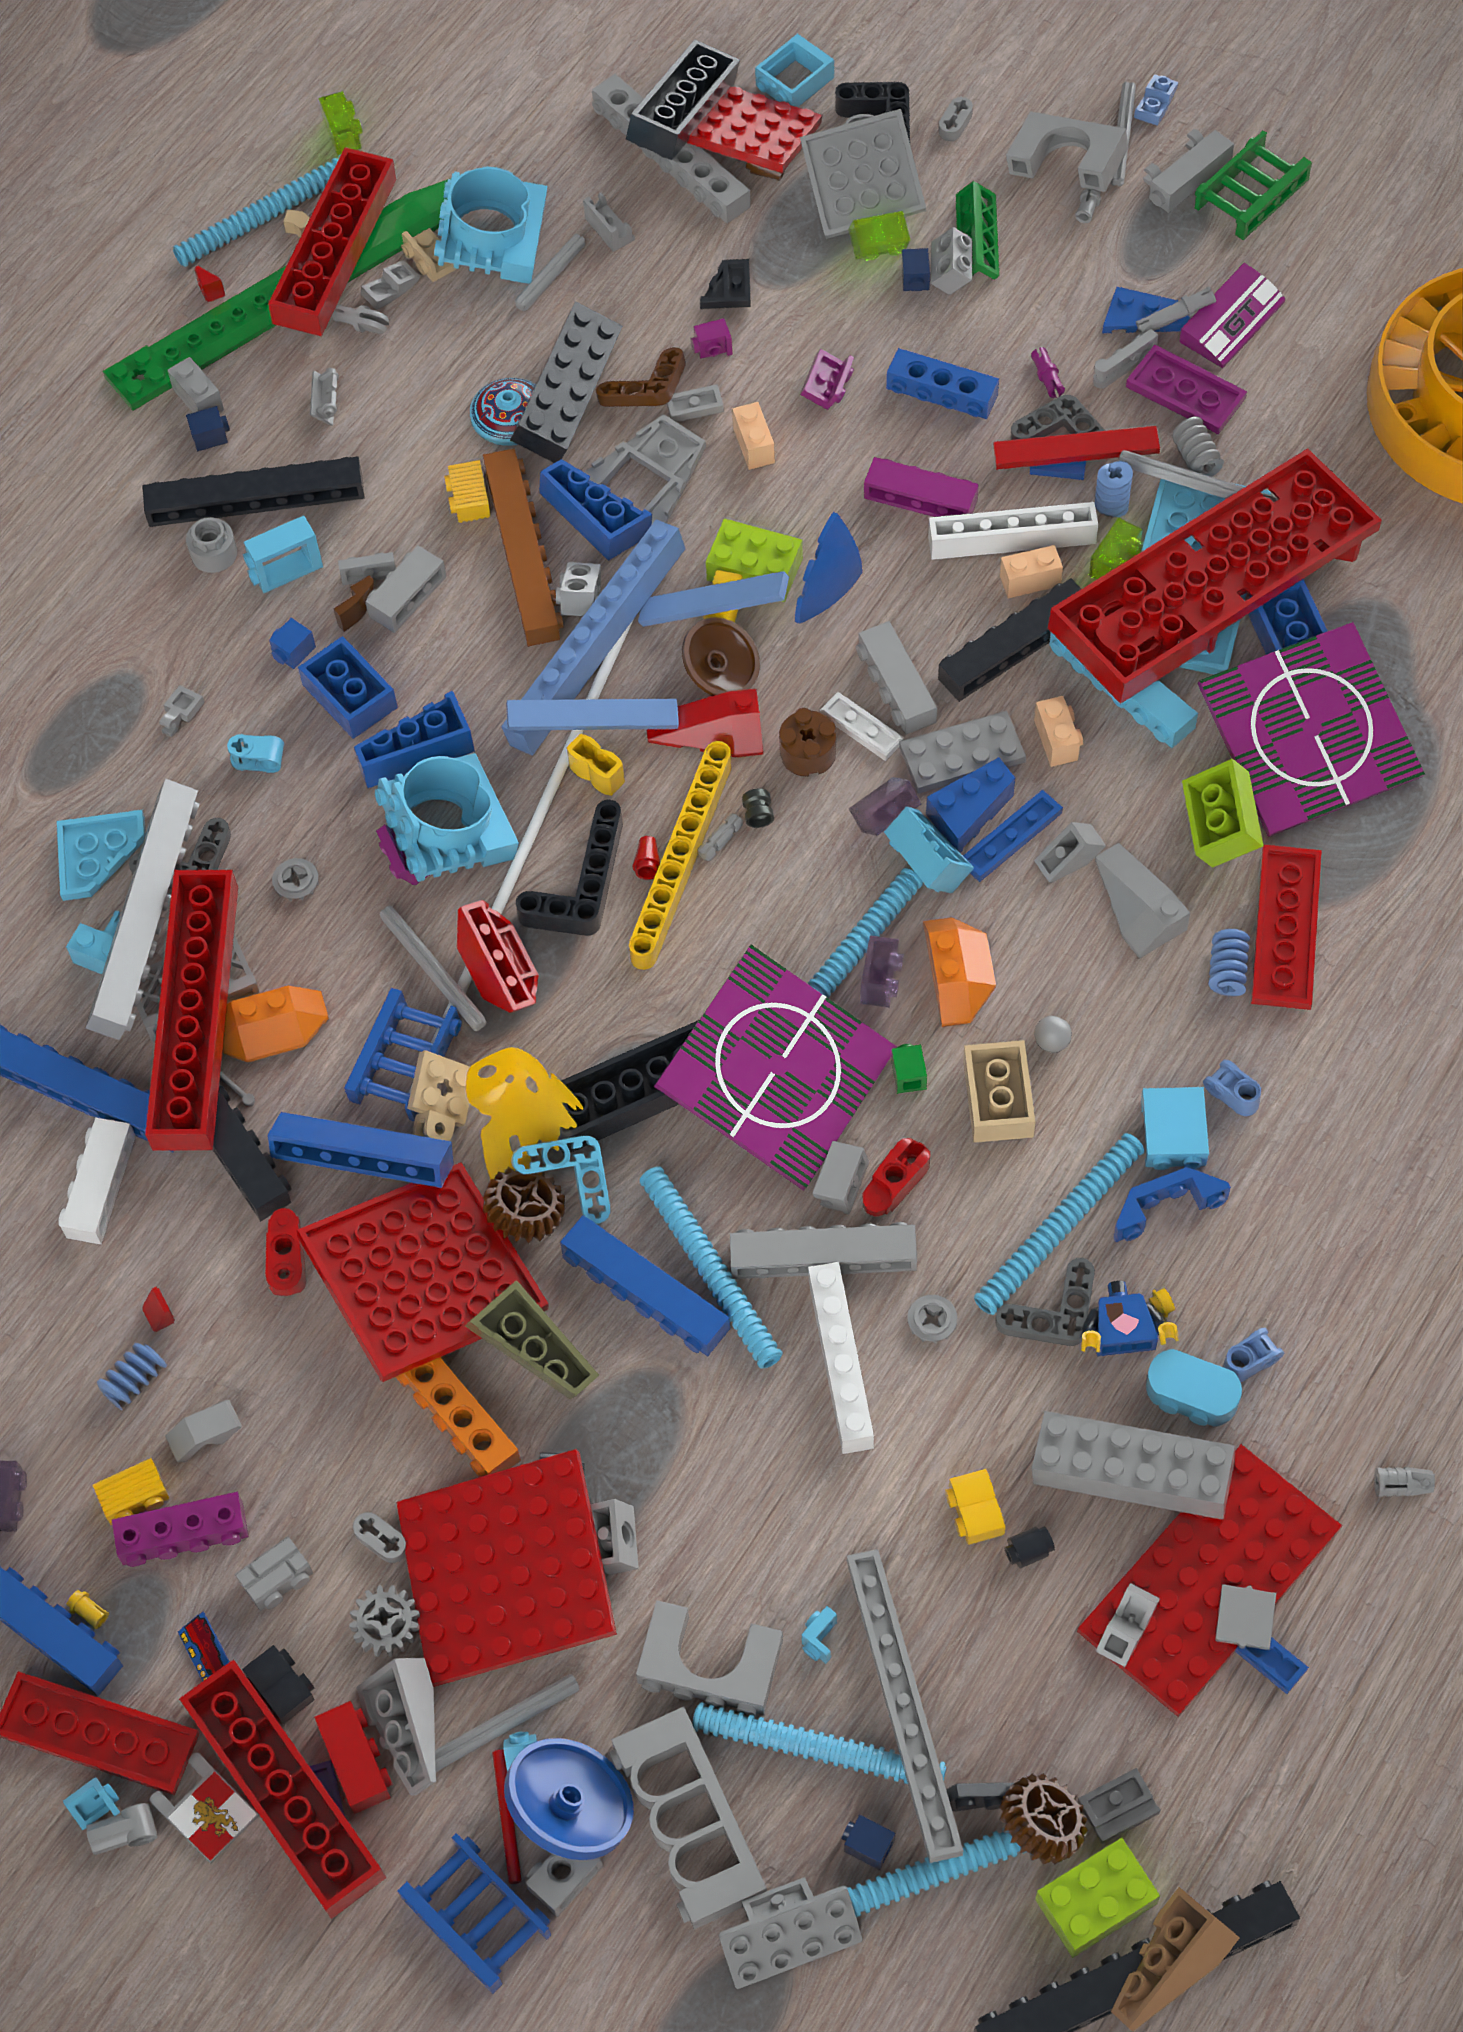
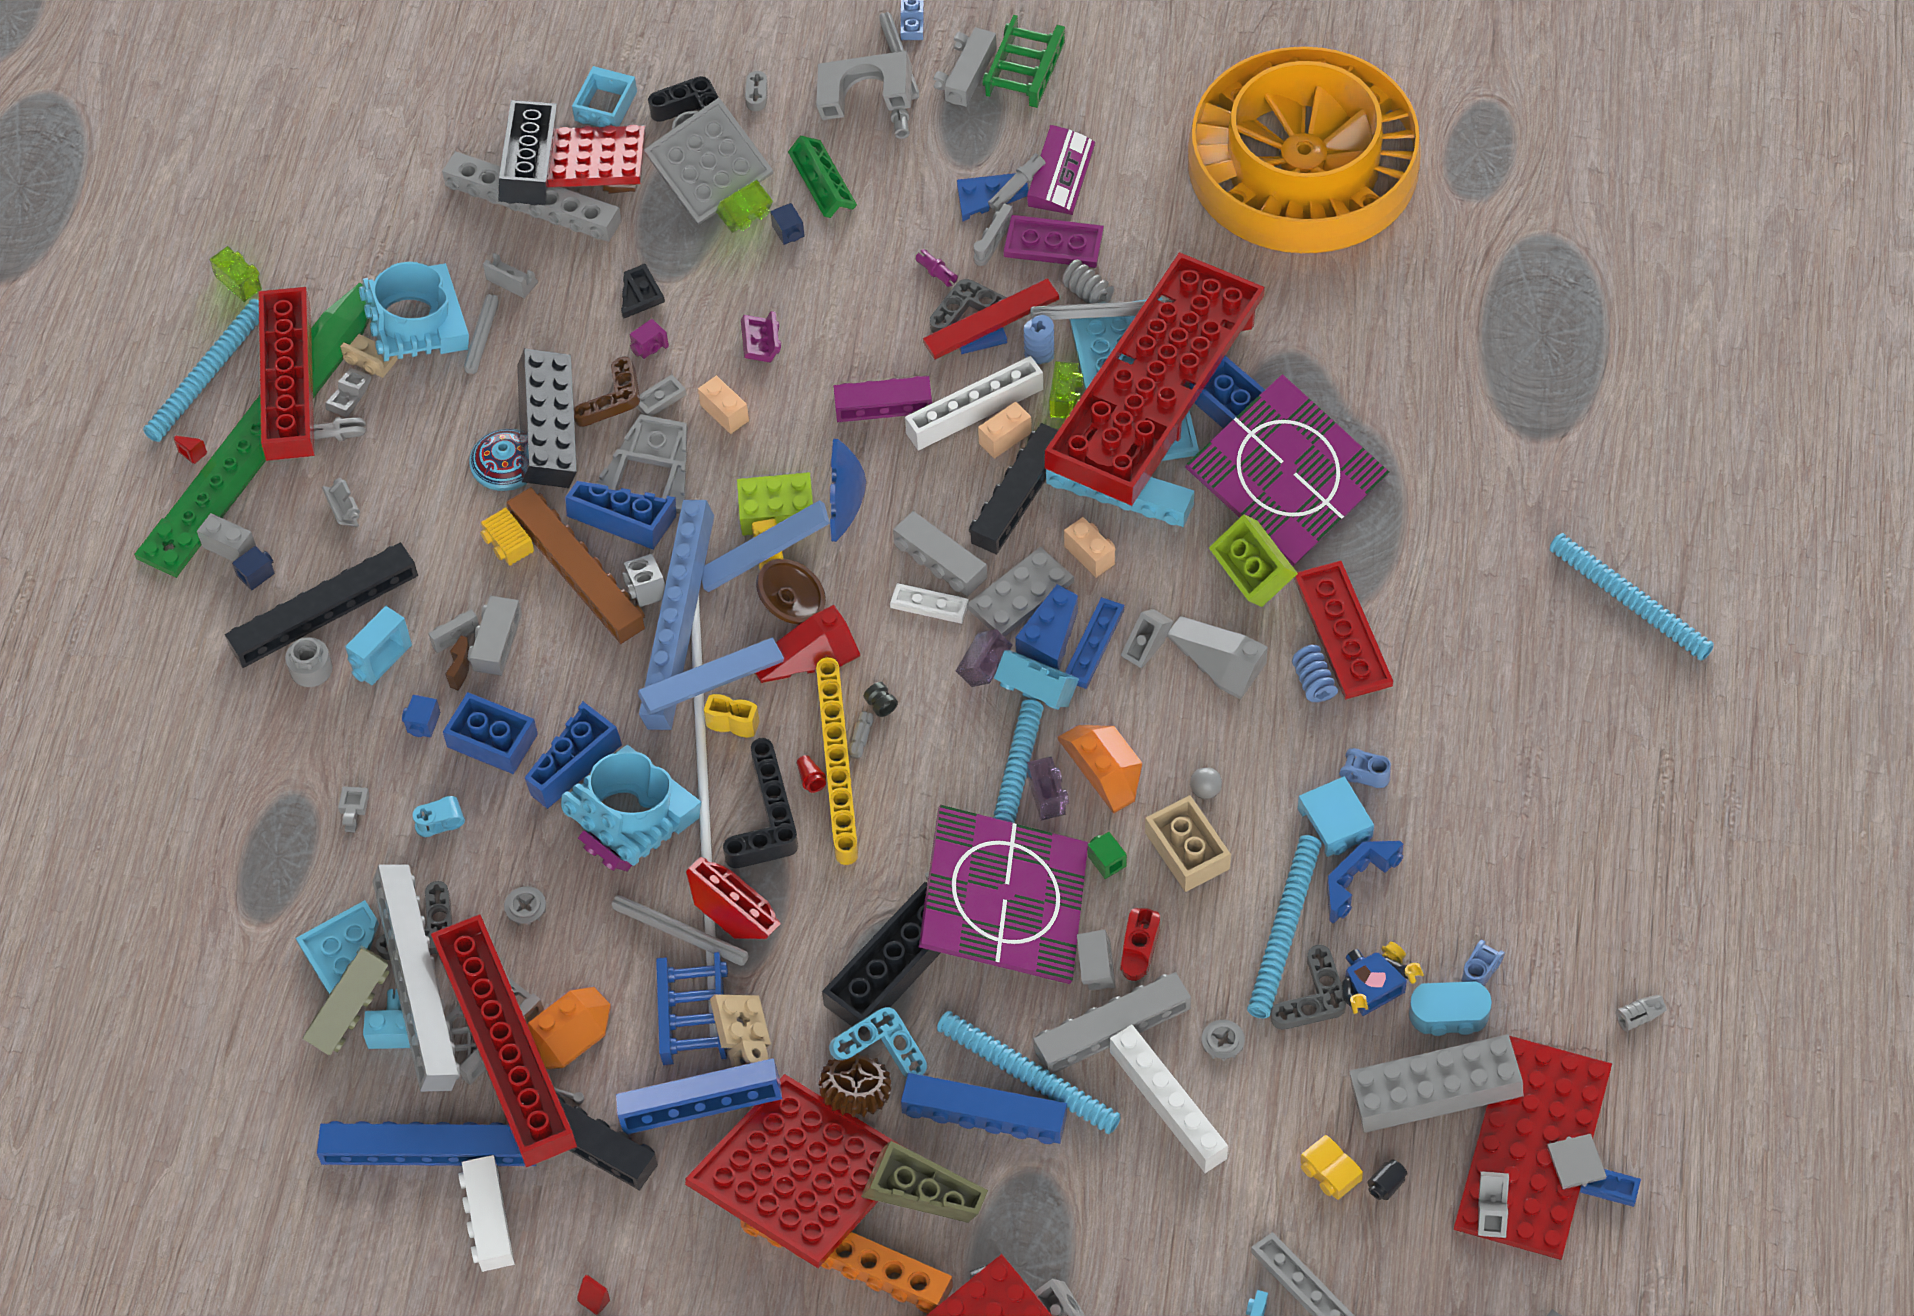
camera: 25 degrees left, 5 degrees down
red piece [265,1208,306,1296] -> none
tan piece [284,210,310,237] -> none
yellow piece [466,1047,583,1181] -> none
reddish brown brick [779,708,836,777] -> none
blue brick [886,348,999,419] -> none
light grey brick [931,227,972,295] -> none
none -> wedge [302,945,390,1056]

